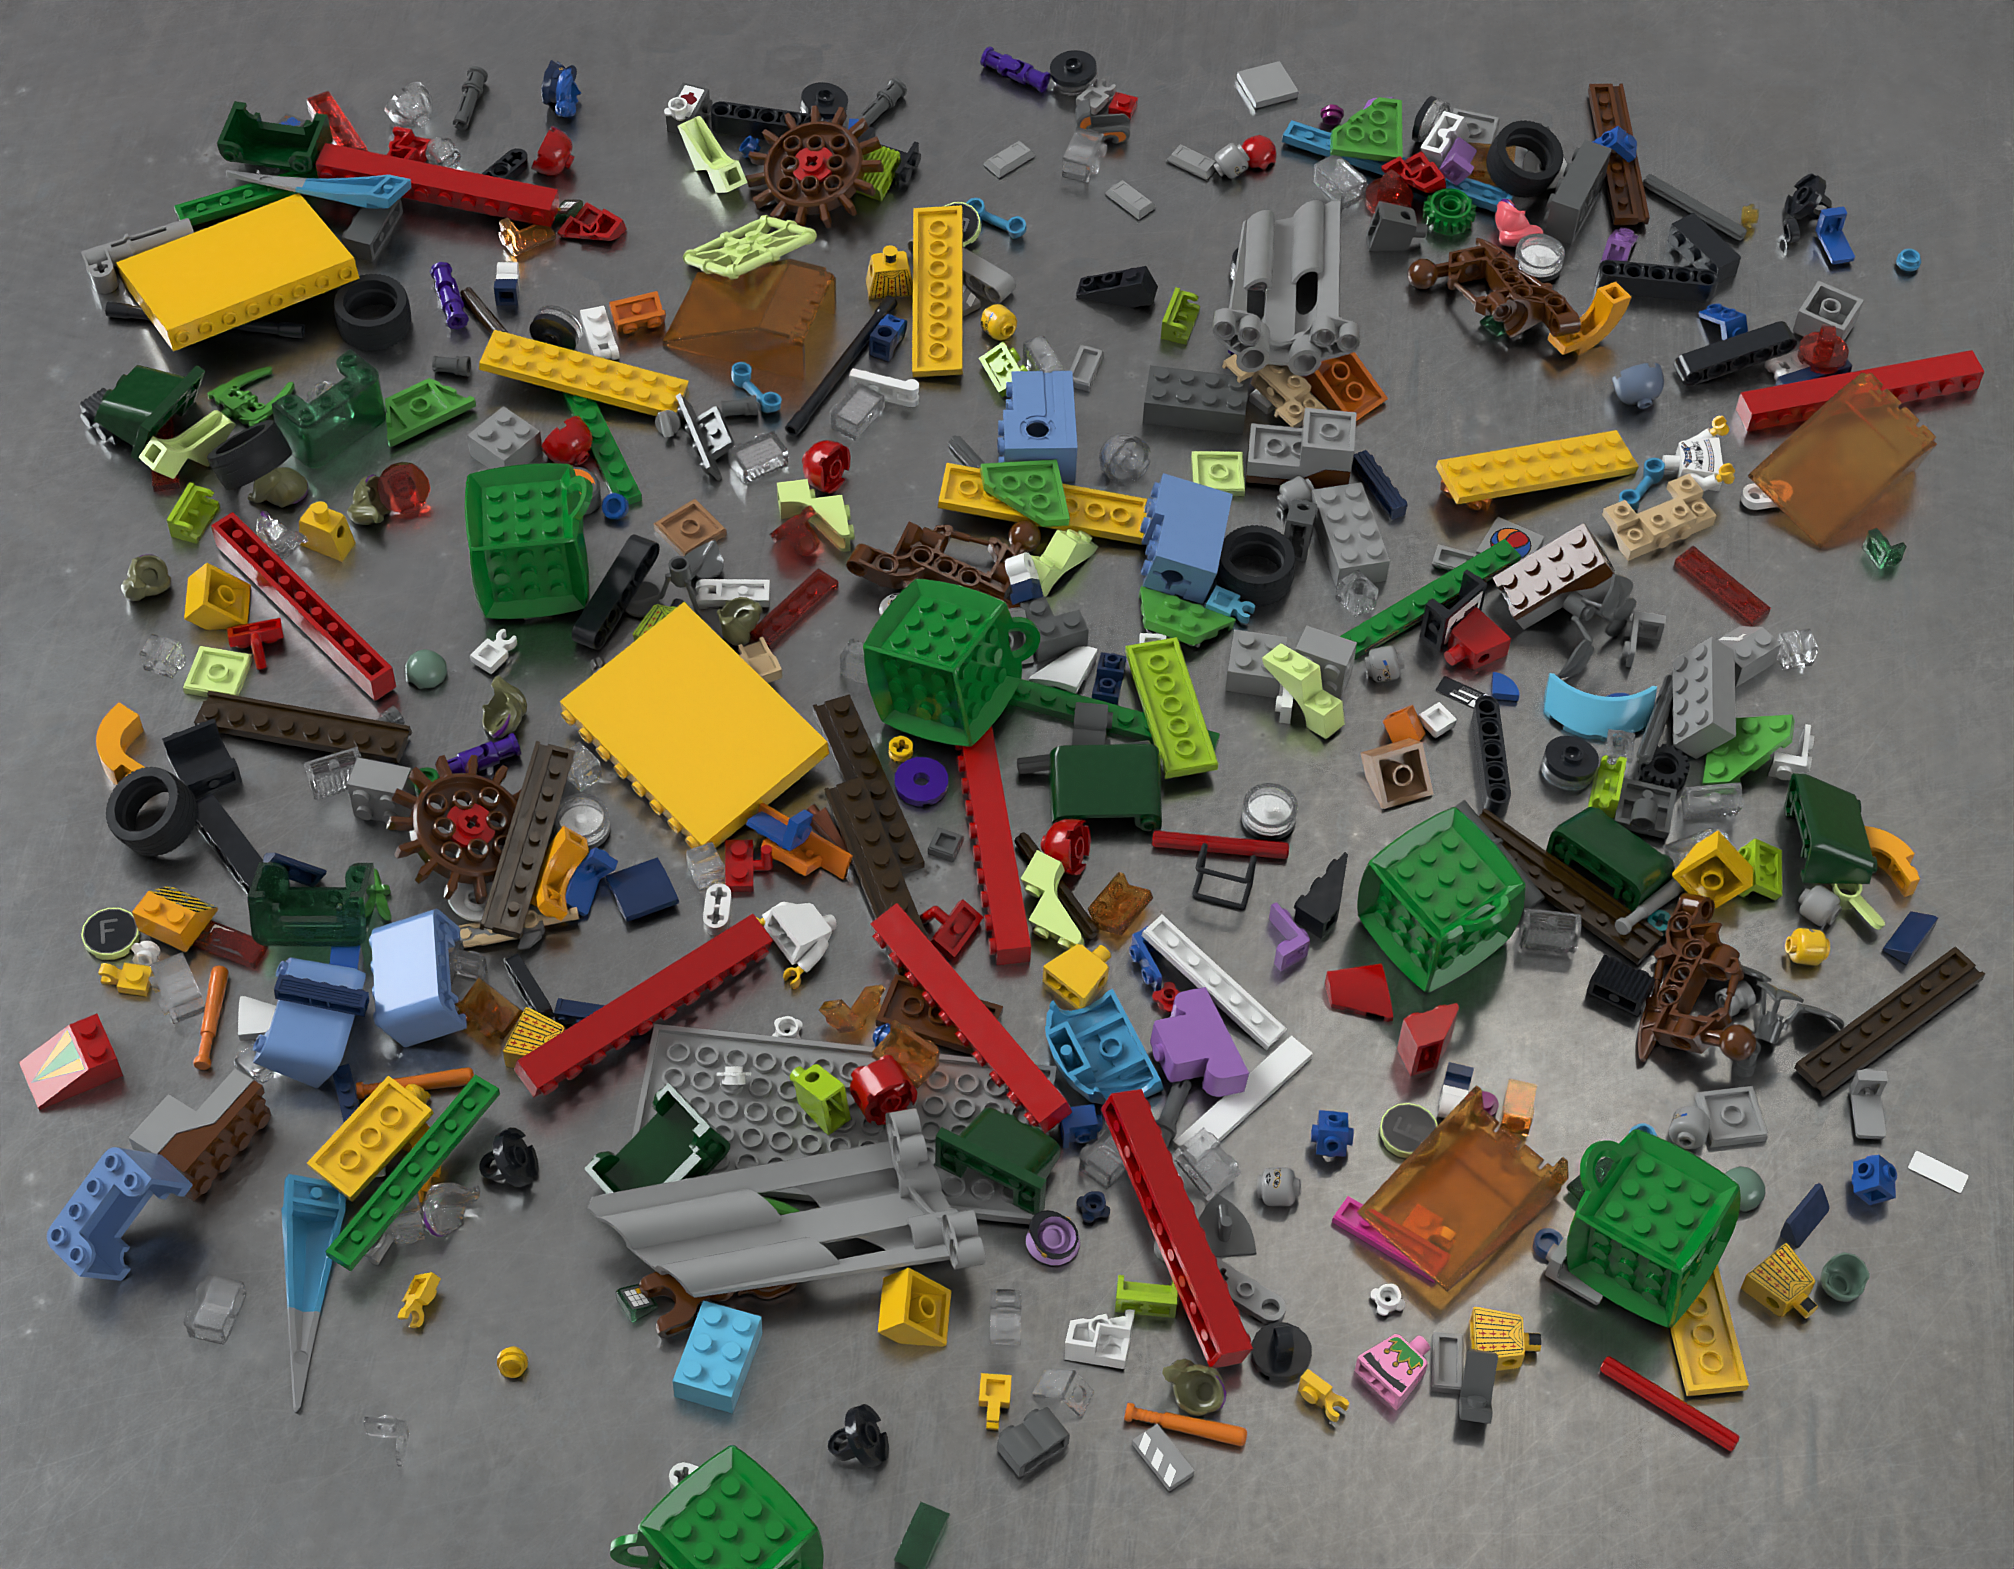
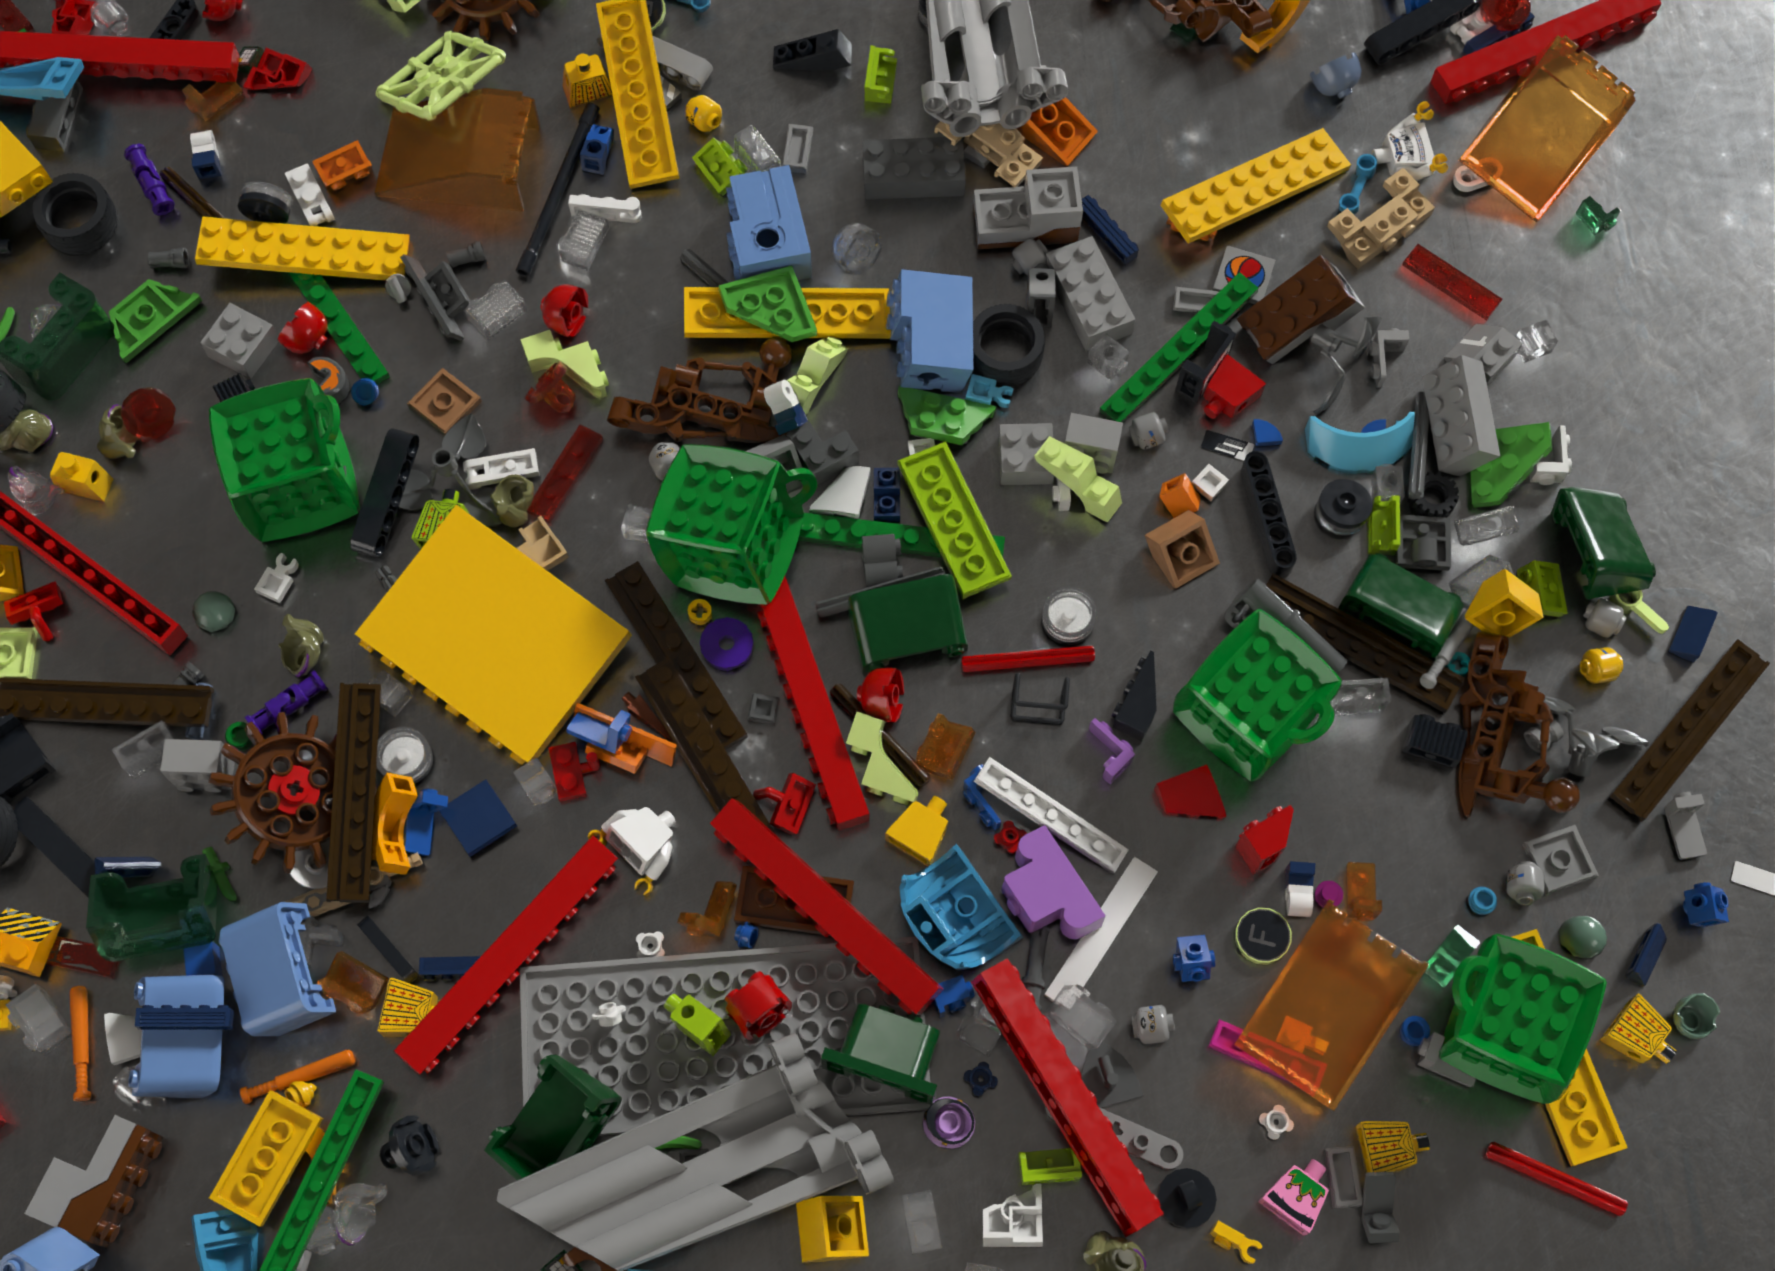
camera: 10 degrees left, 15 degrees up
dark blue piece [333,1064,359,1122] -> none
white beam [703,883,732,936] -> none
dark azure bar [731,362,782,413] -> none
clear orange bracket [872,1020,939,1089] -> none
yellowish green tile [1191,451,1245,496] -> none
light orange arch [1864,826,1920,897] -> none

